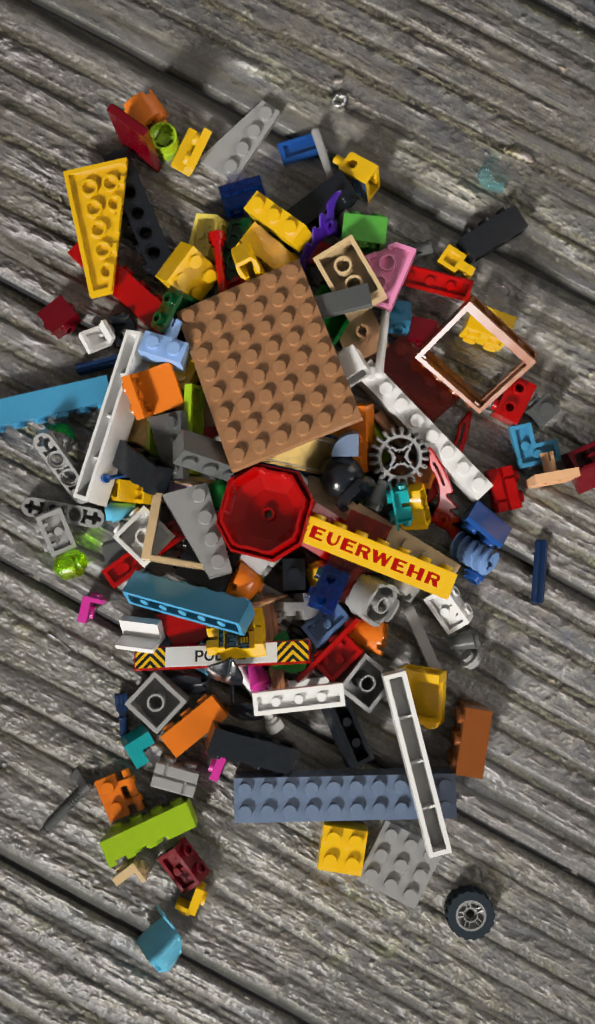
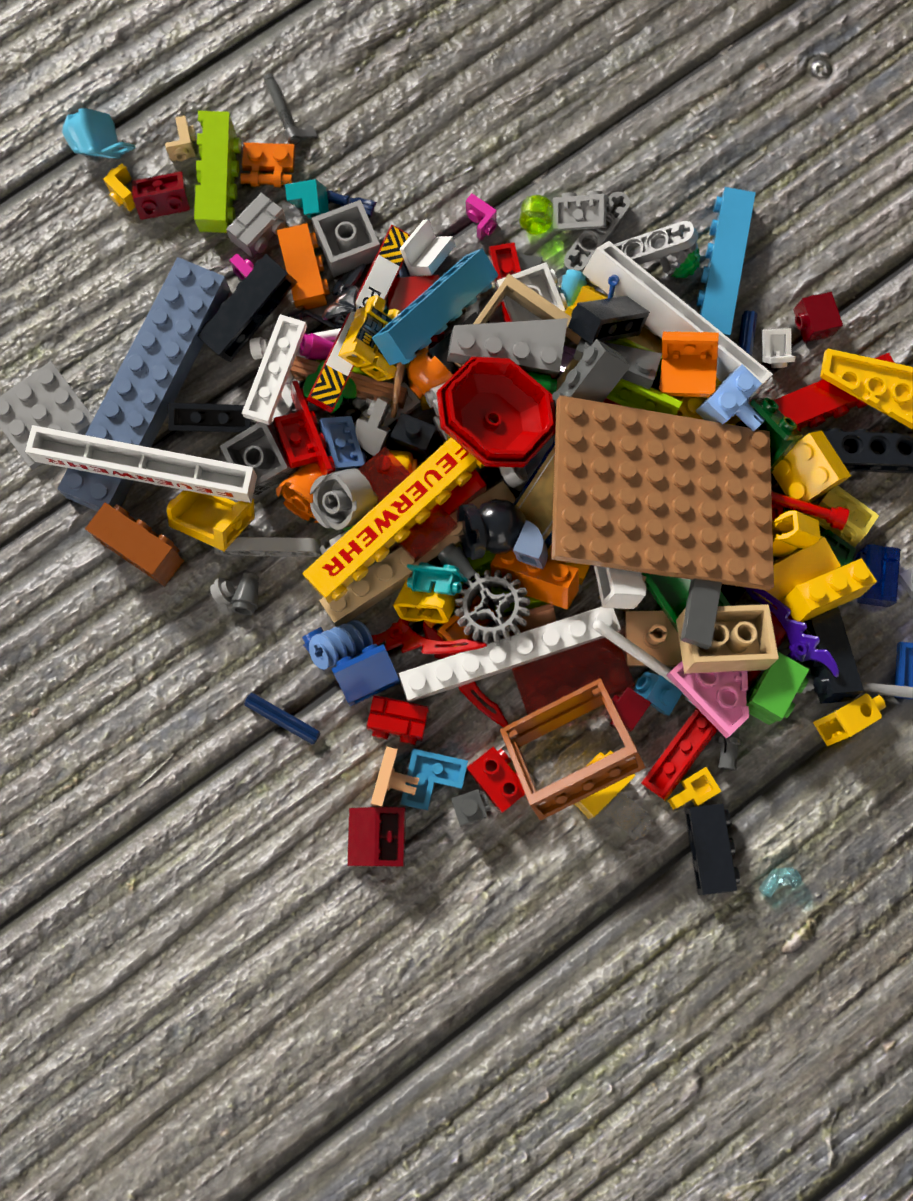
camera: 120 degrees right, 10 degrees down
black bracket [108,313,136,348] -> none
clear blue brick [305,562,350,616] -> none
yellow brick [317,821,368,876] -> none
white bracket [423,585,473,635] -> none

